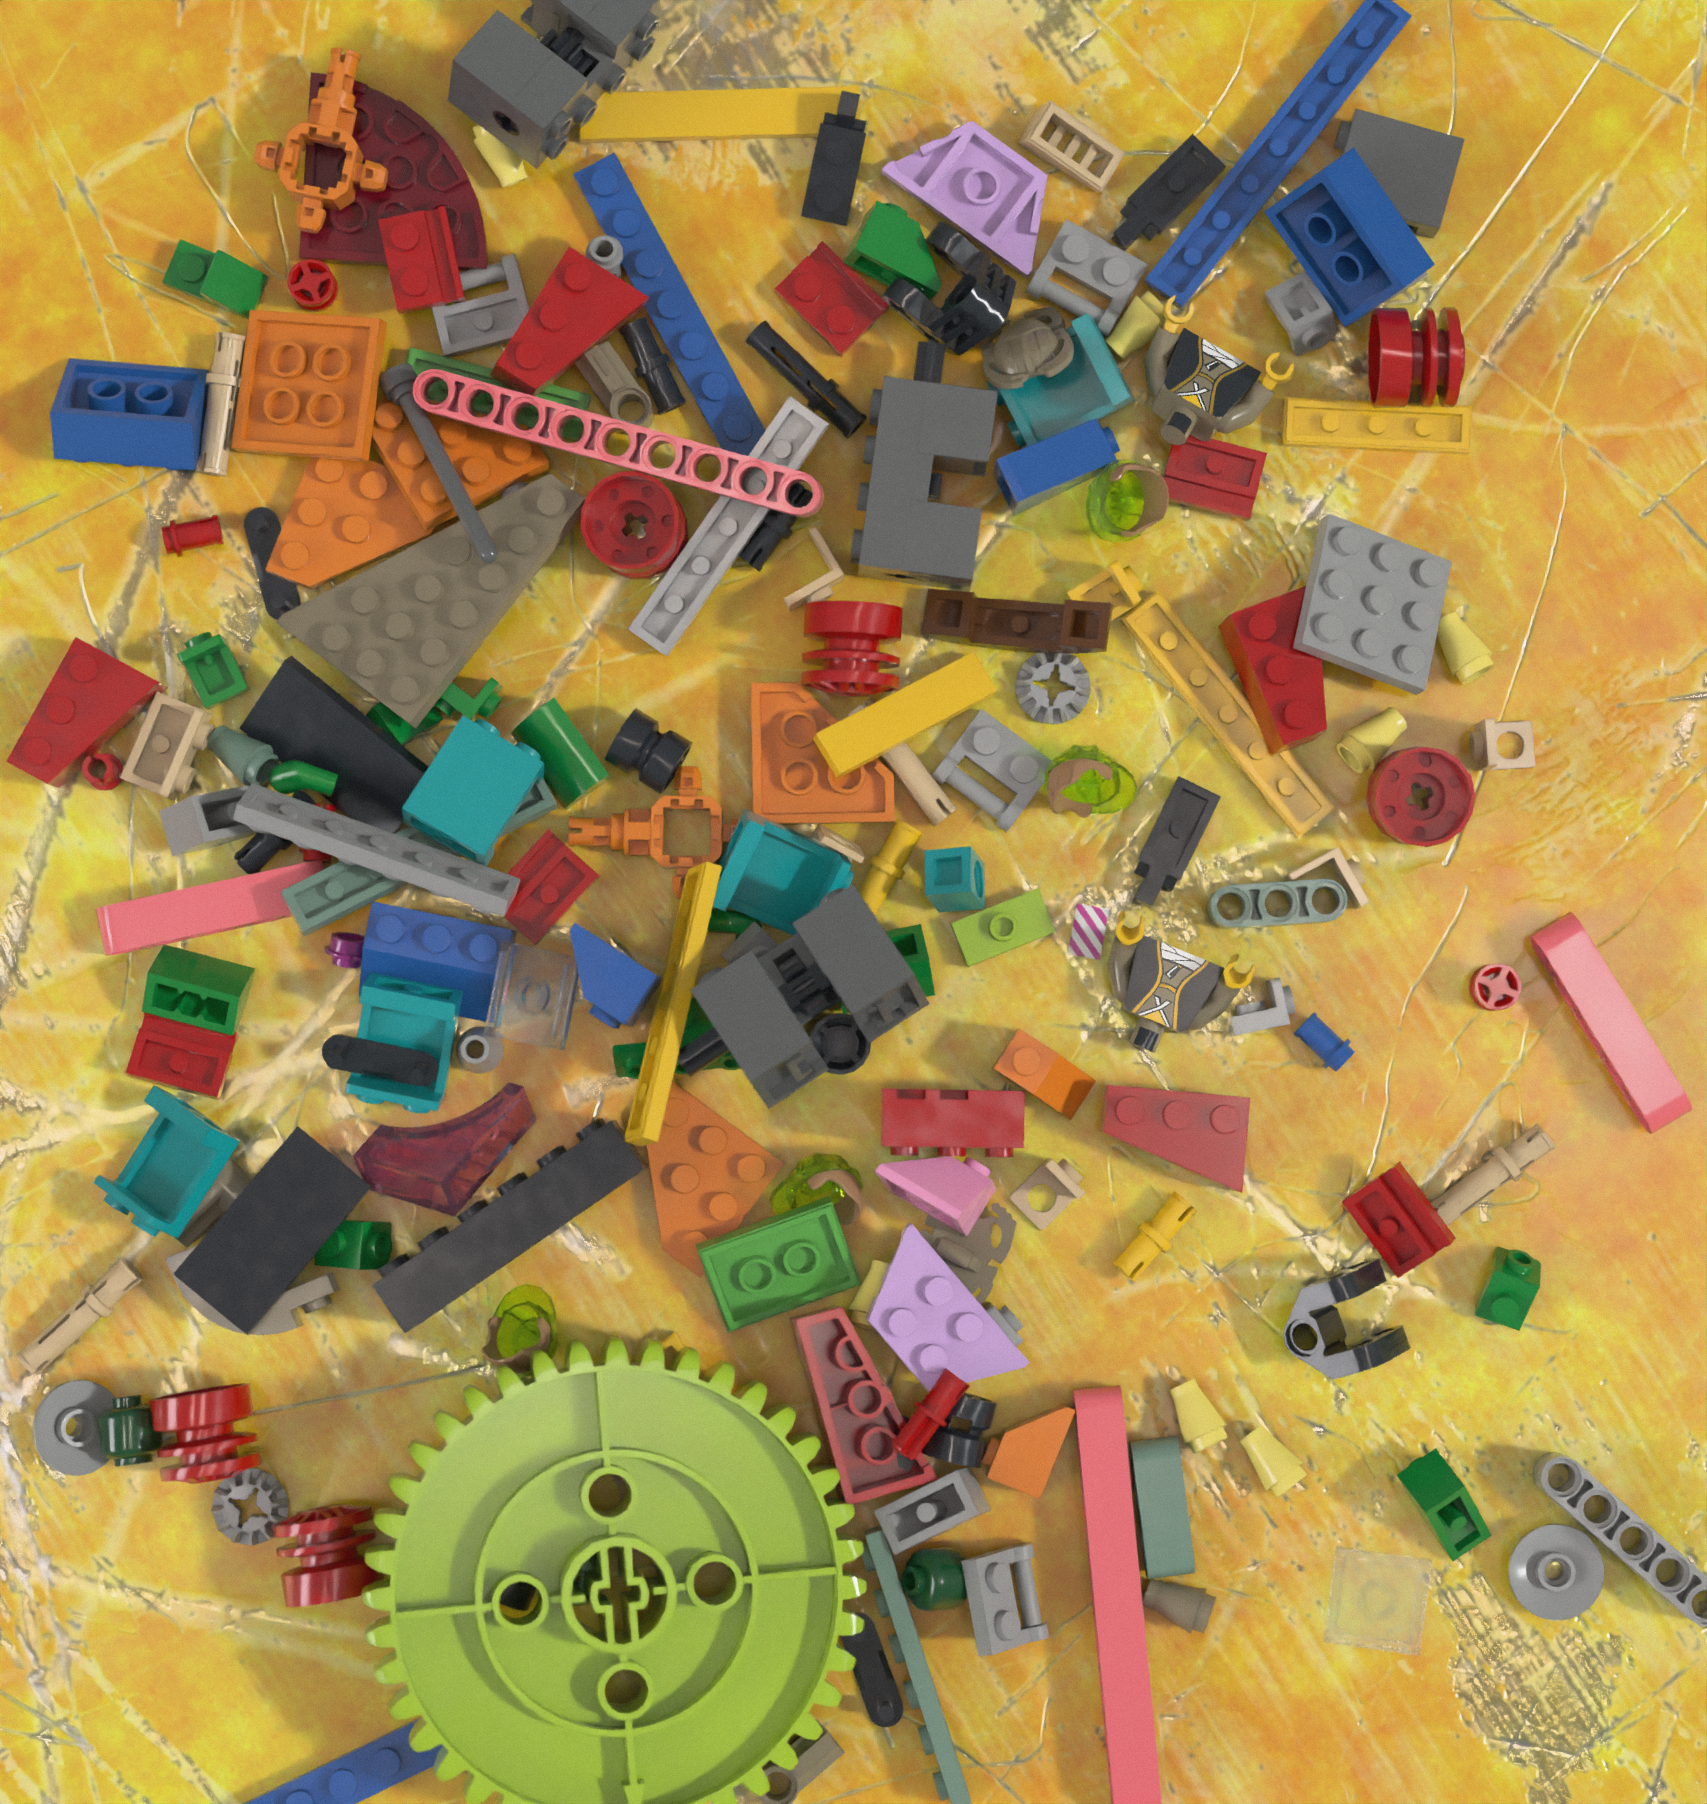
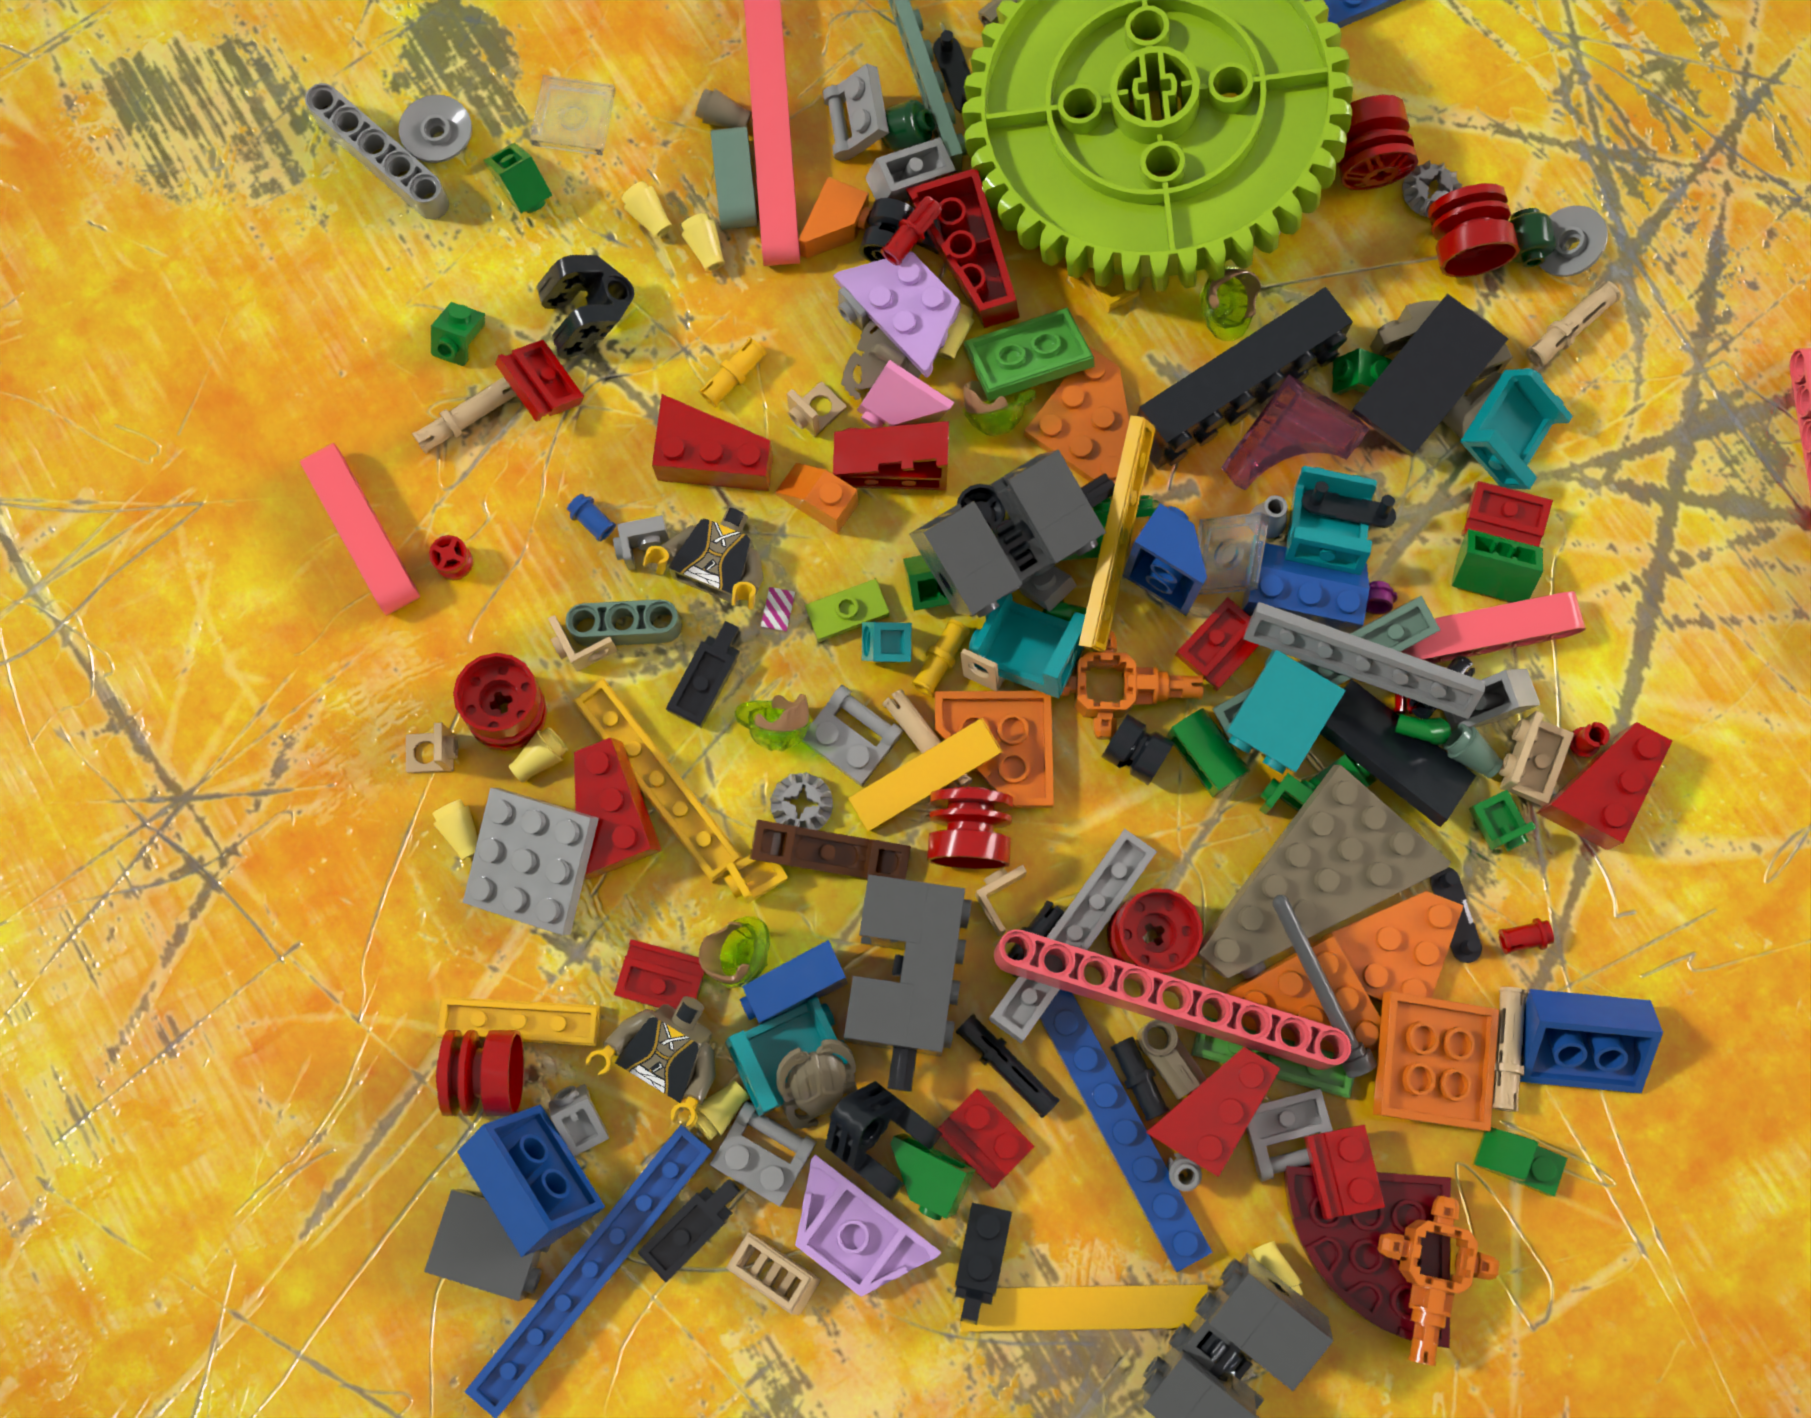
camera: 175 degrees left, 10 degrees down
red wheel [287,258,339,312] -> none

